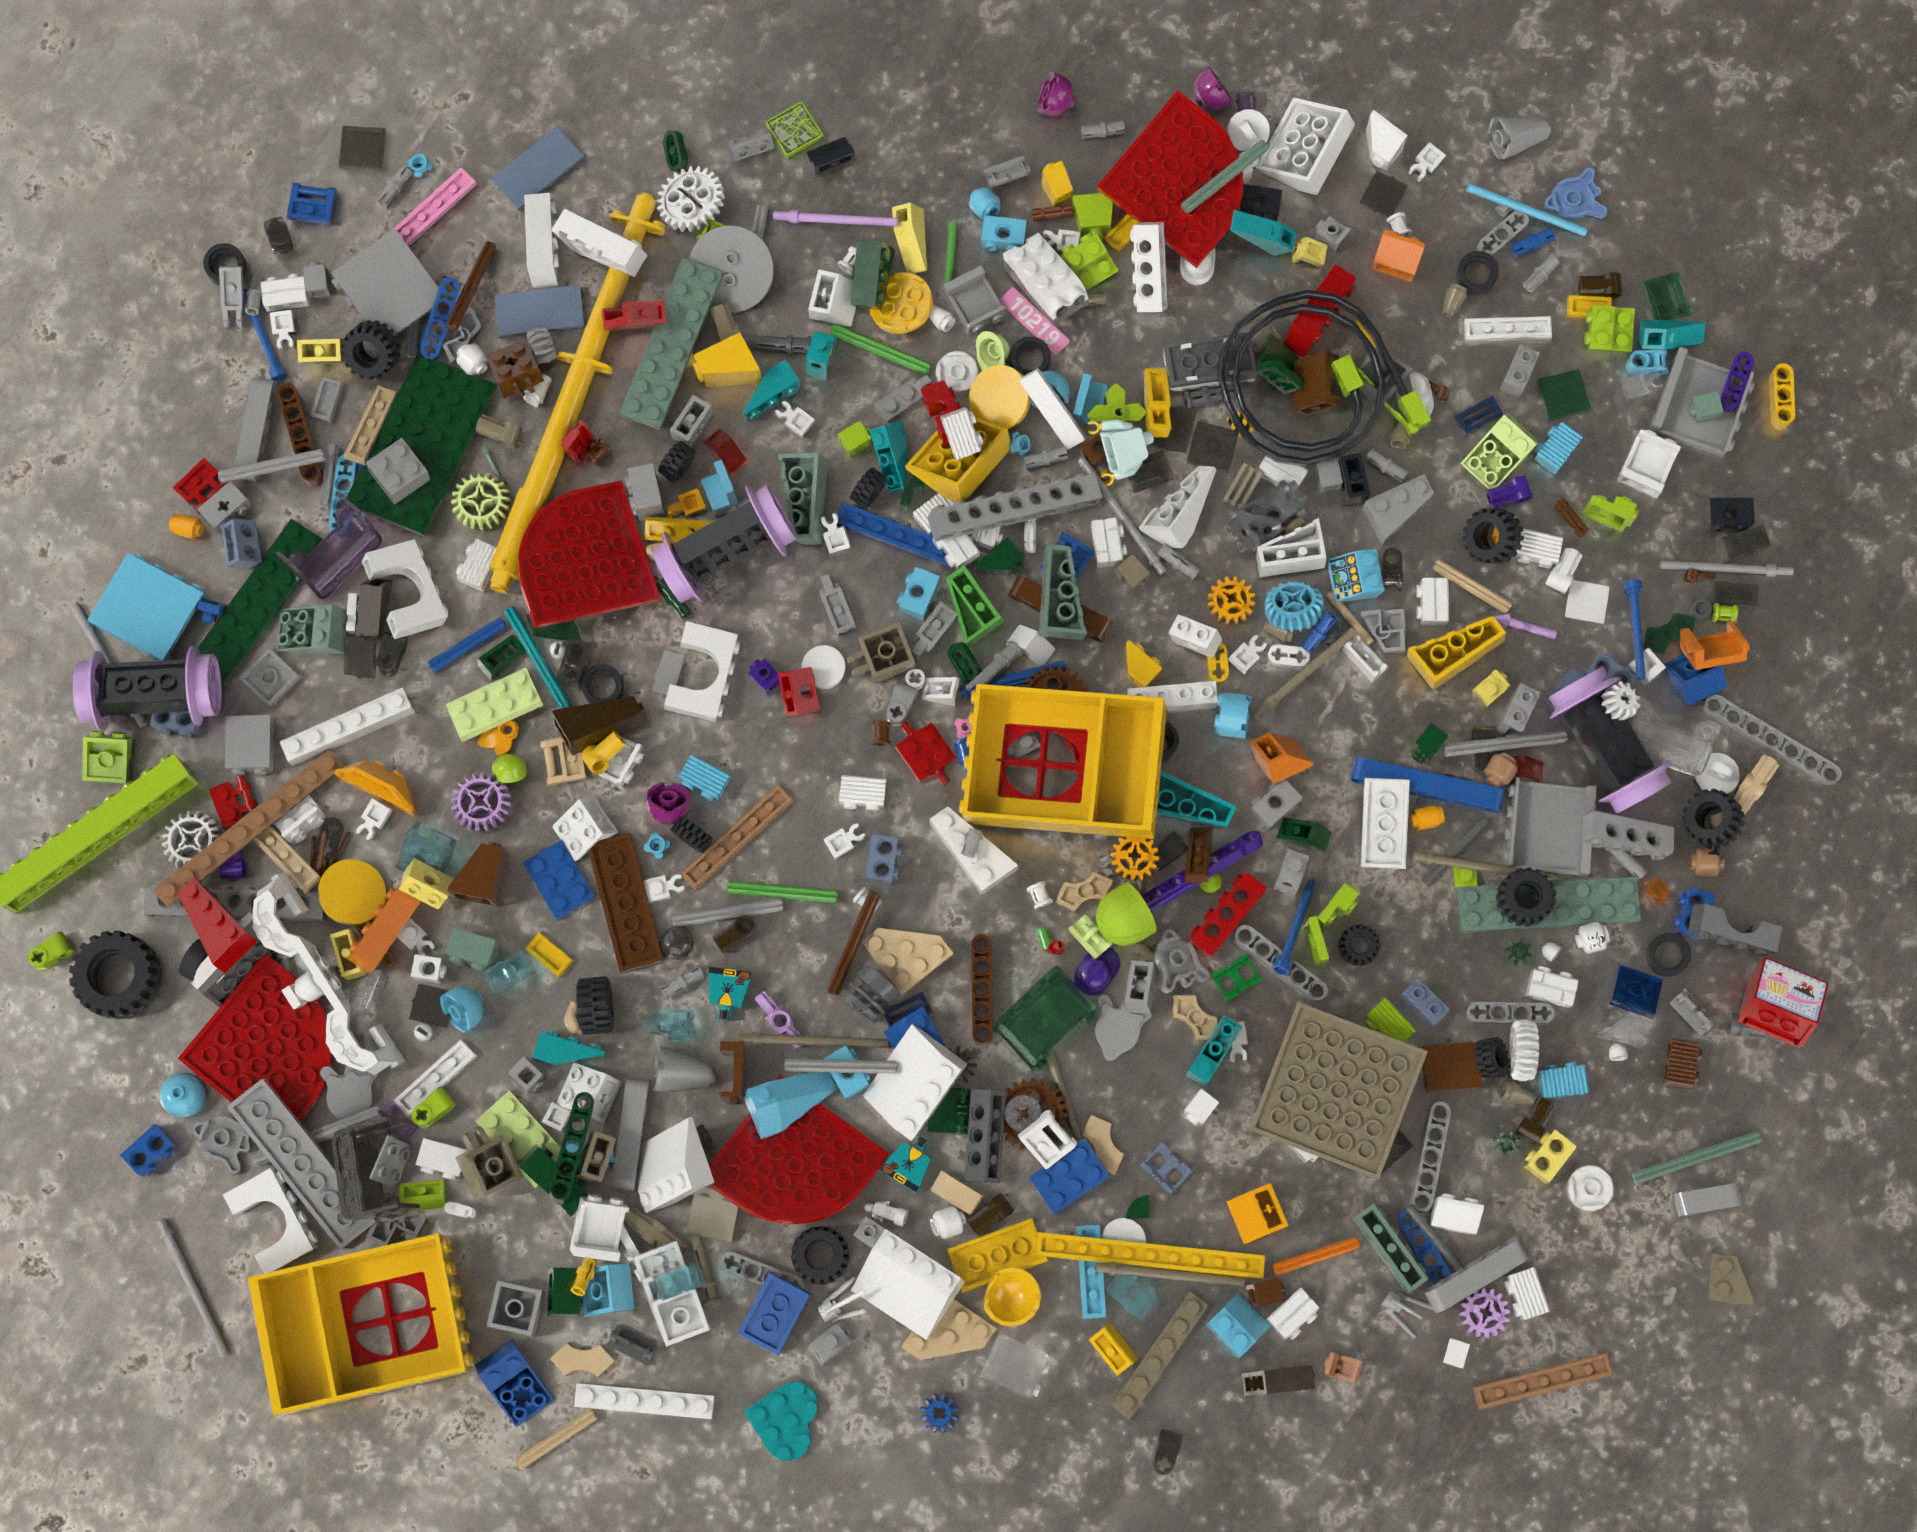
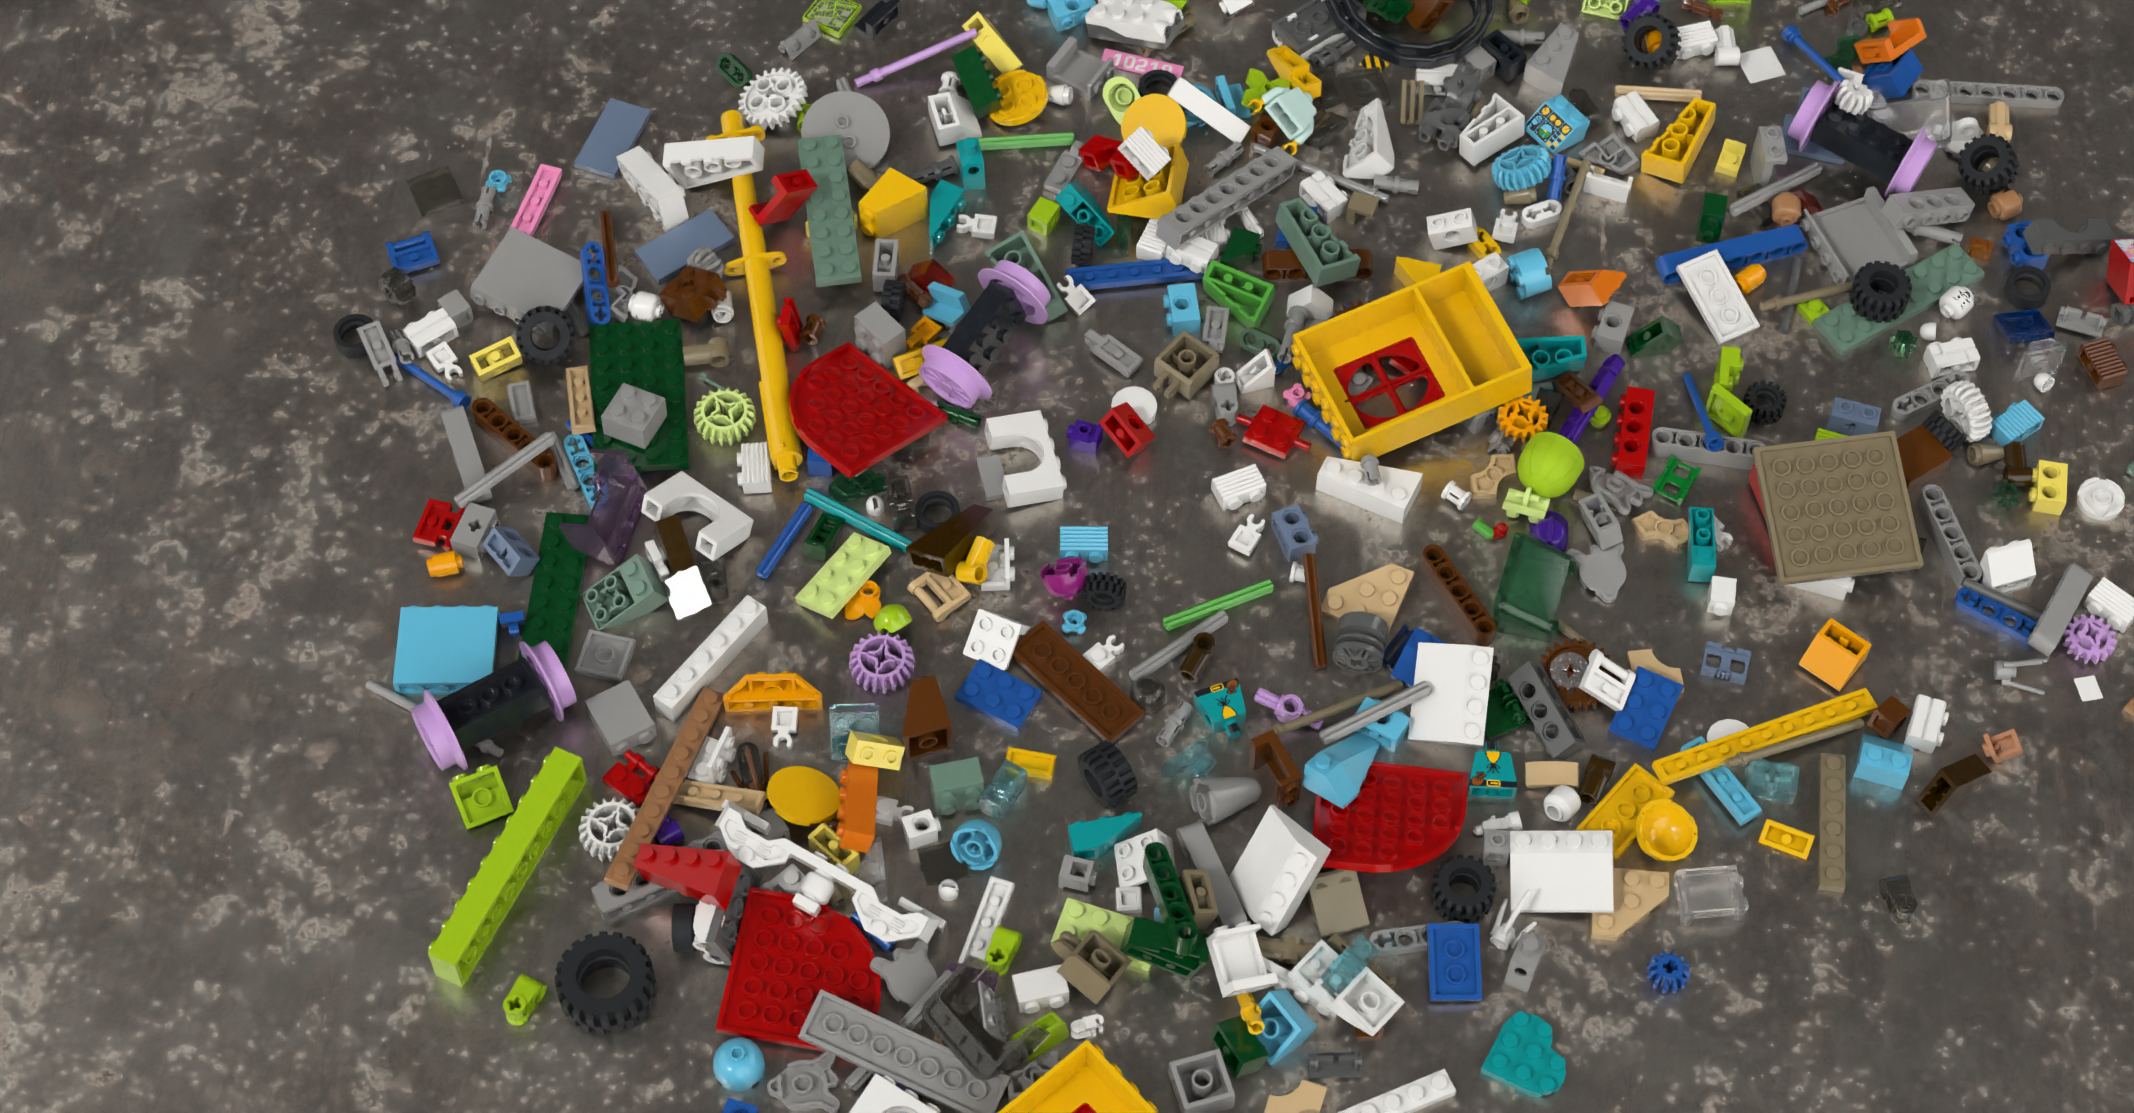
camera: 30 degrees left, 20 degrees down
sand blue brick [150,711,201,738] -> none
tan arm [564,1001,582,1035] -> none
medium nougat tile [680,784,794,891] -> none
white tile [936,351,979,394] -> none
bright green bar [945,222,957,284] -> none
medium azure plate [1010,432,1031,456] -> none
dark green tile [1126,1195,1149,1219] -> none
light orange gear [1207,576,1255,624] -> none
orange axle [1272,1237,1360,1276] -> none
light grey torso [1273,849,1310,896] -> none
sand green brick [1352,1203,1428,1294] -> none
lavender piece [1493,613,1557,639] -> none
none -> reddish brown axle [897,274,933,309]

